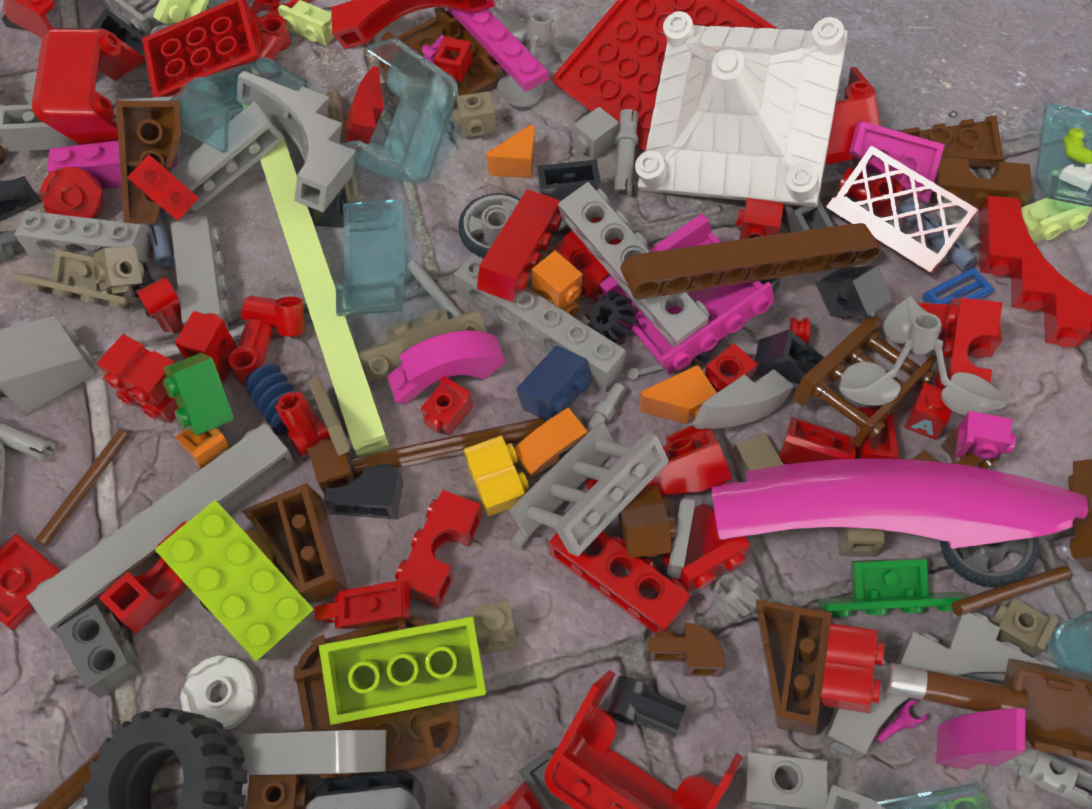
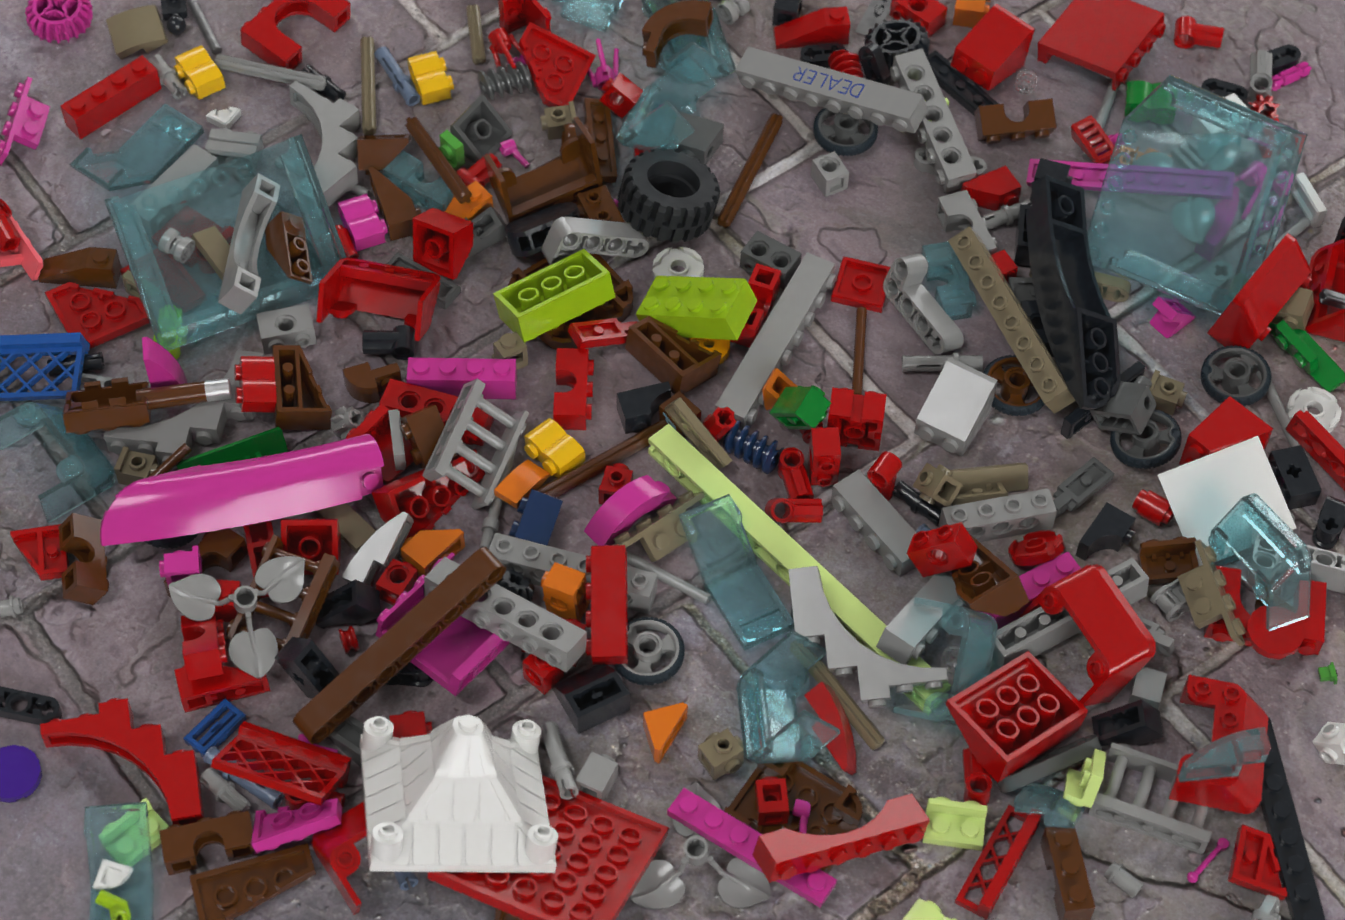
camera: 155 degrees right, 5 degrees down
none -> dark pink brick [406,357,517,400]

